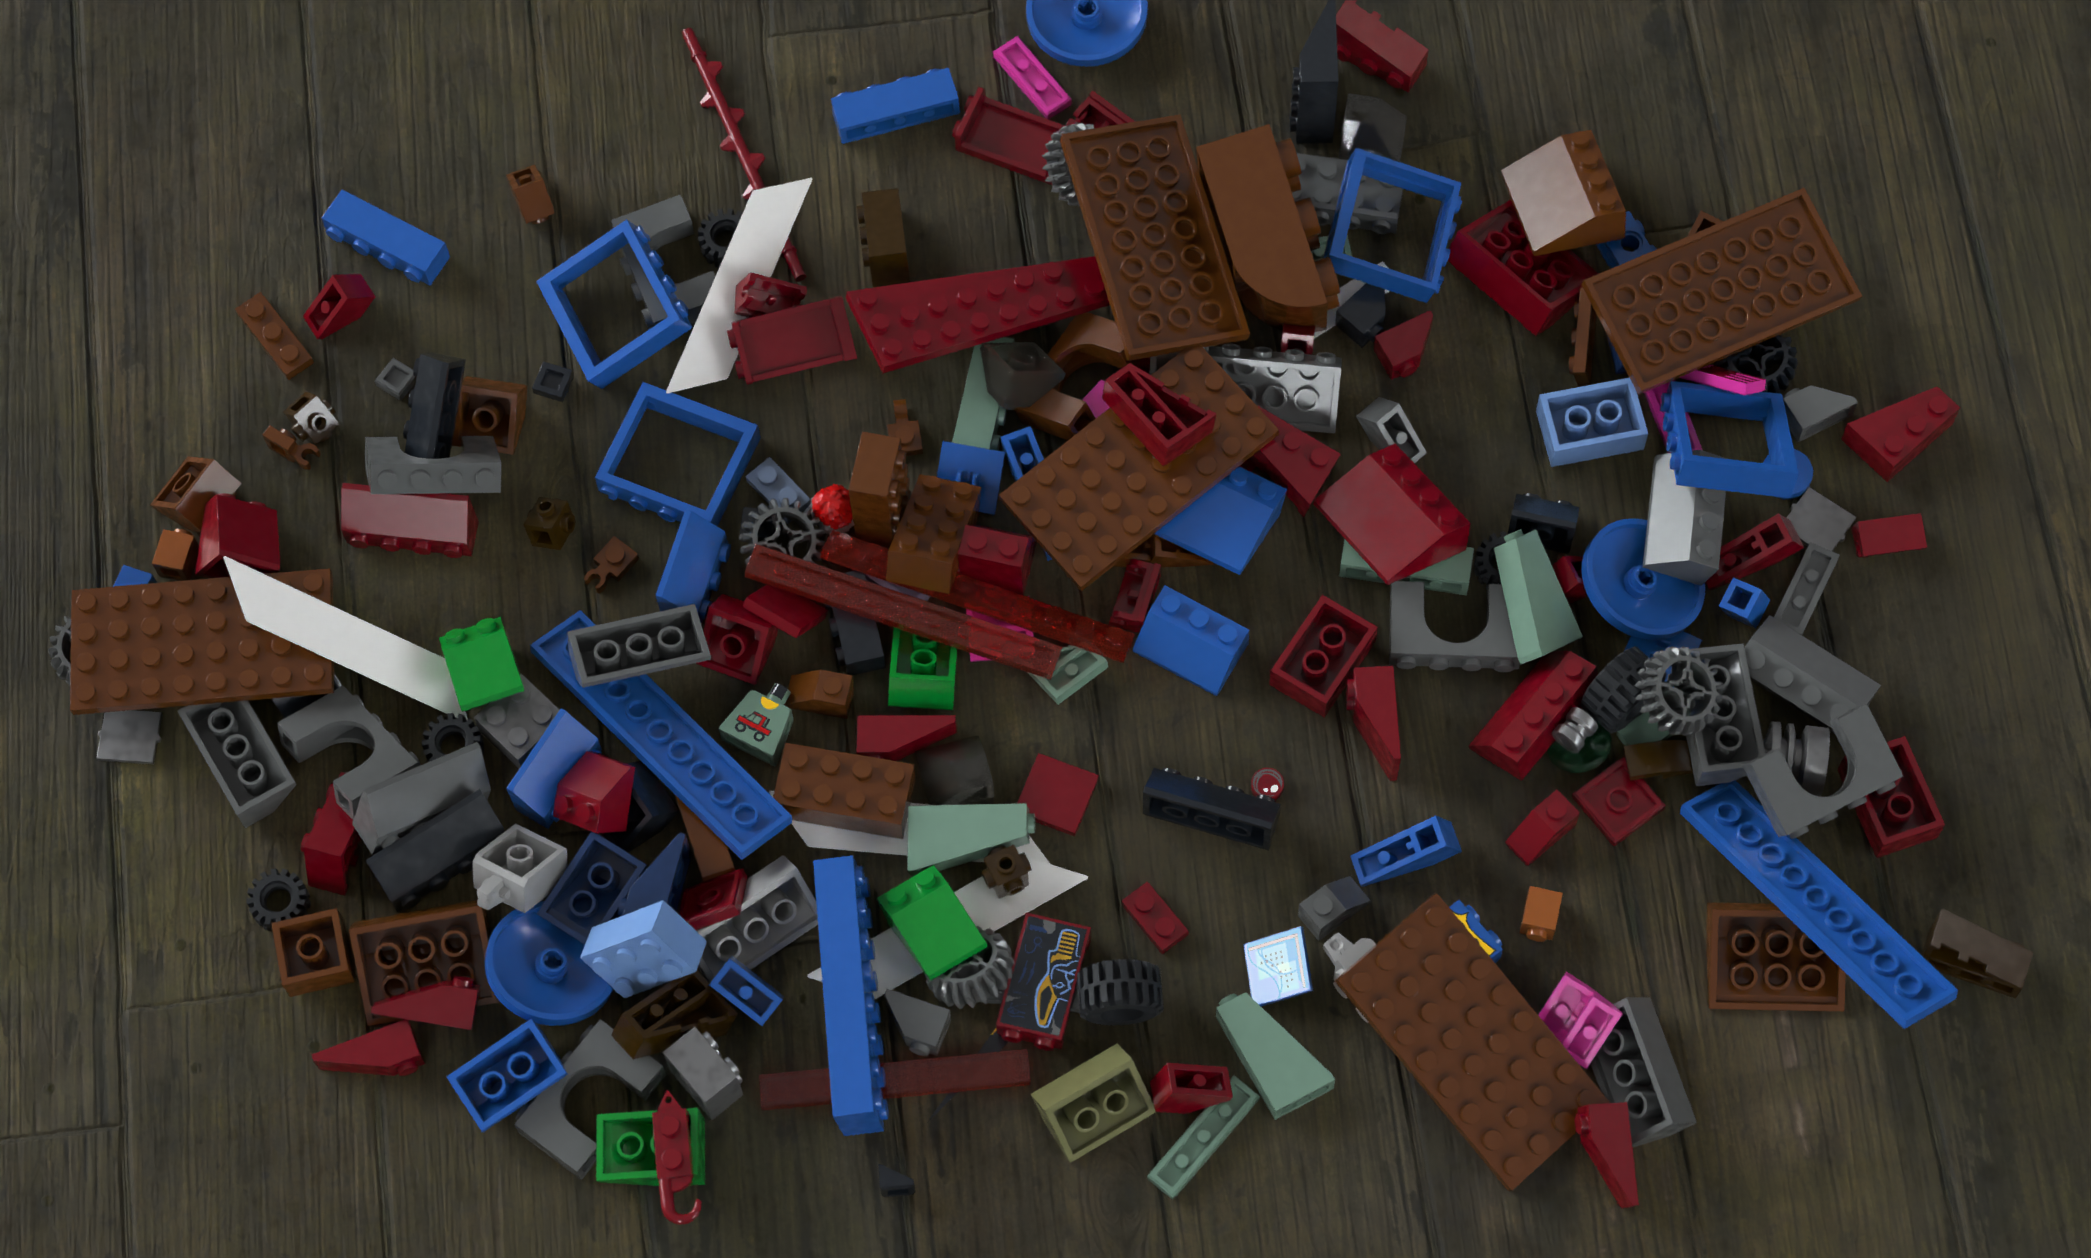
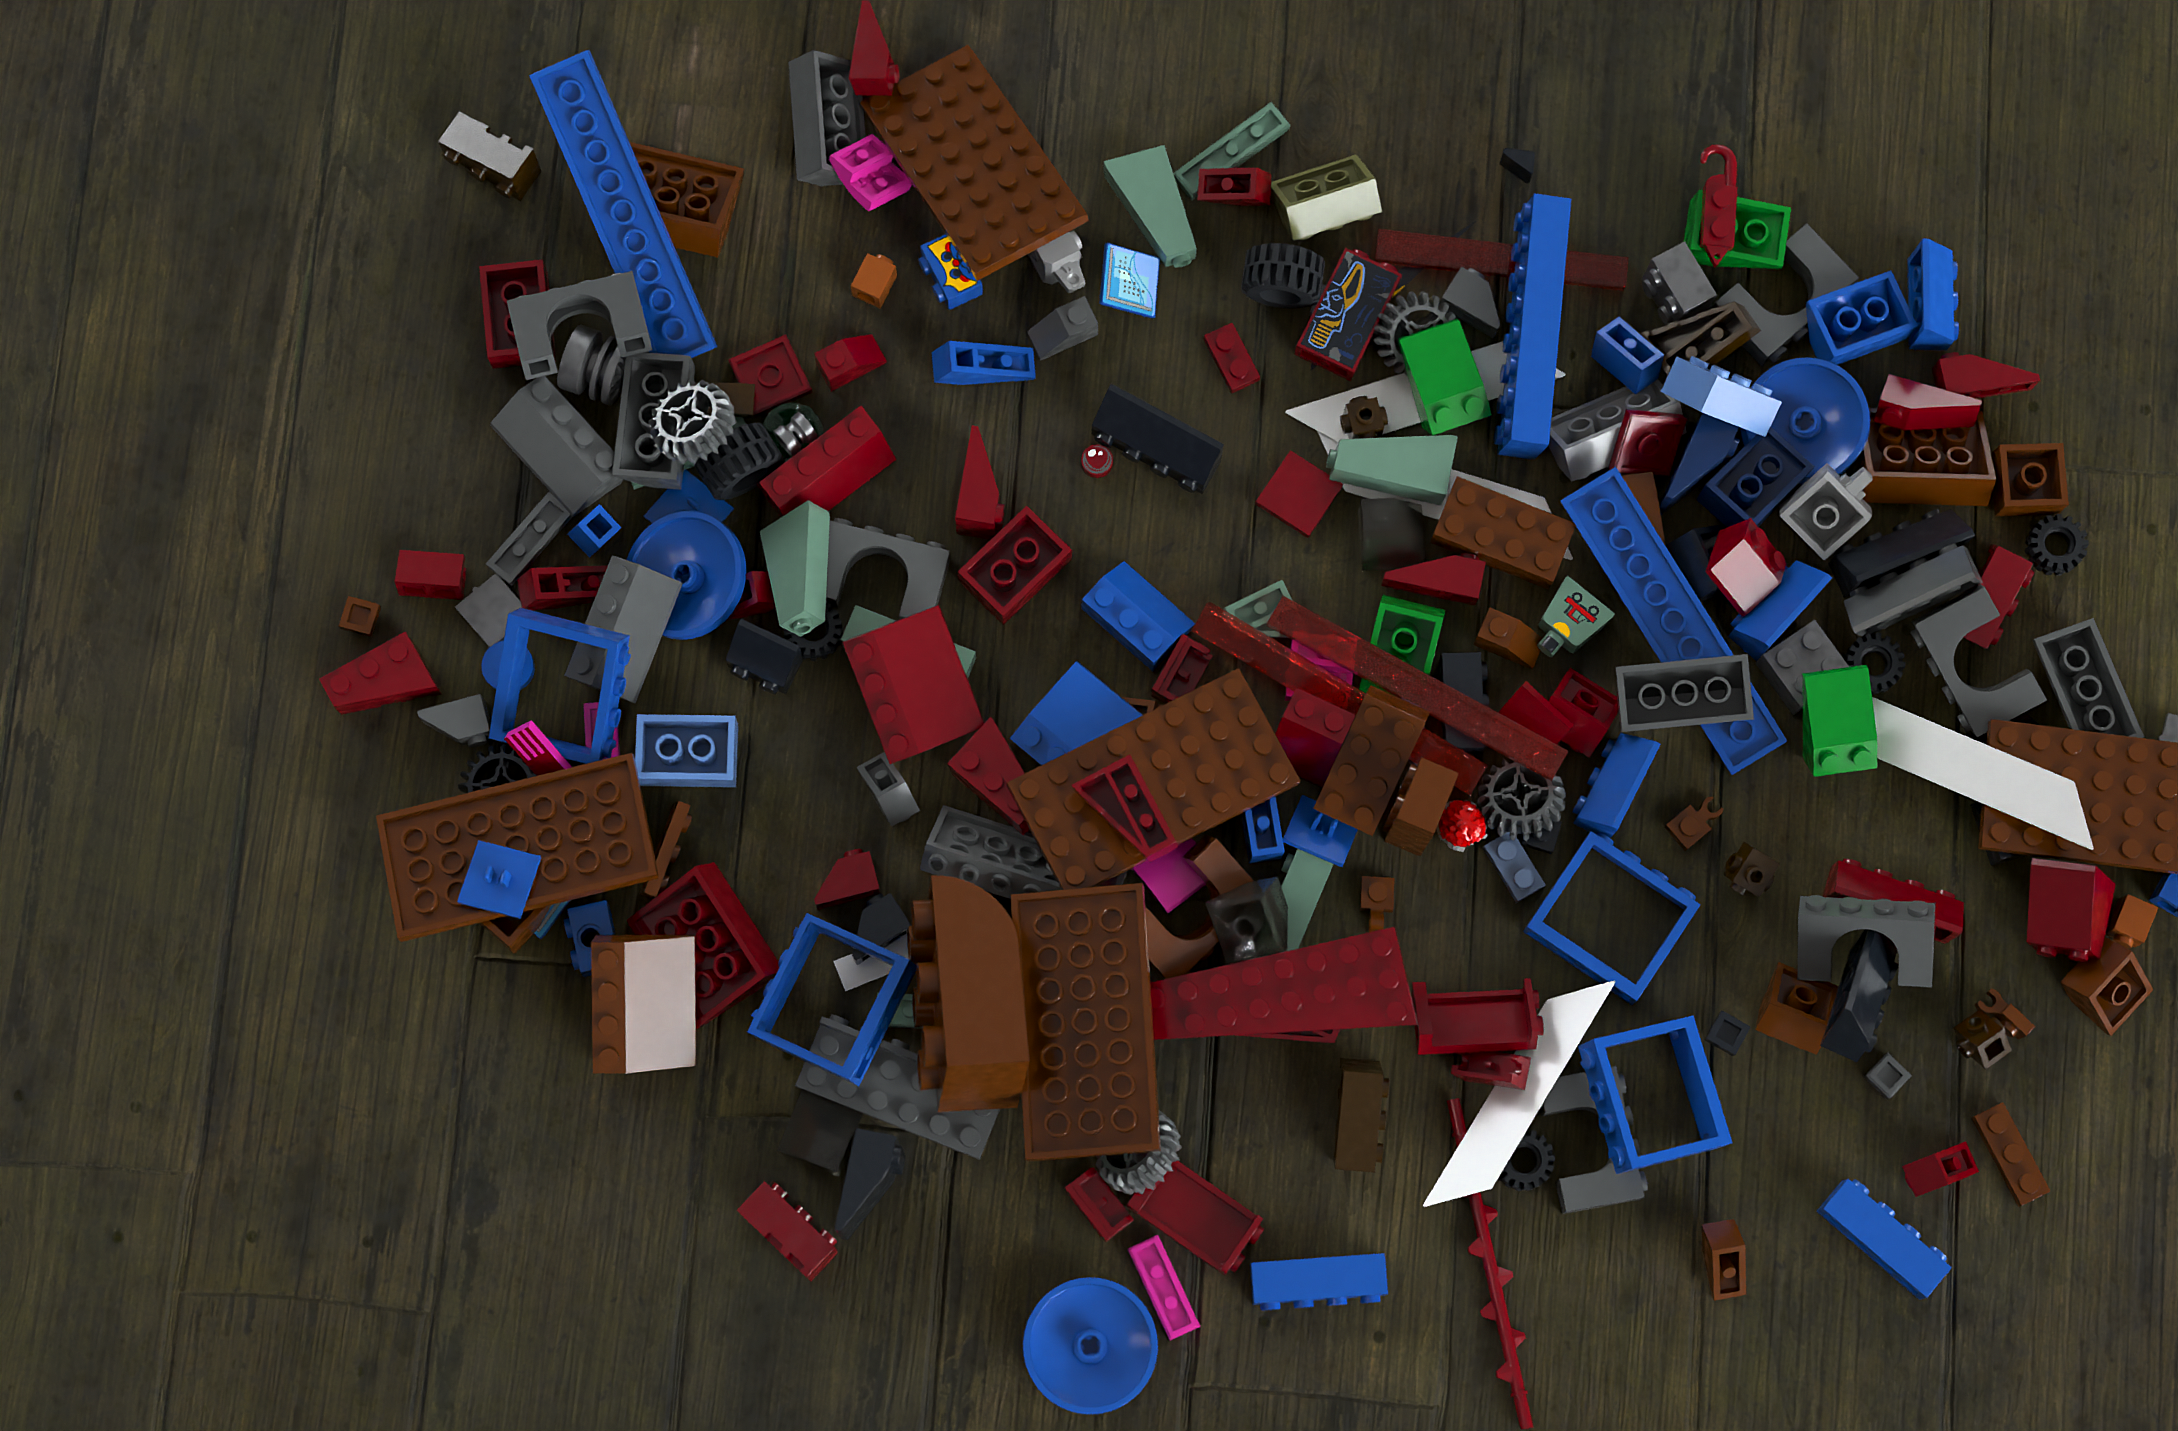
camera: 175 degrees left, 10 degrees up
none -> reddish brown plate [339,596,381,637]
none -> blue piece [457,840,542,919]
none -> blue slope [1908,239,1959,351]

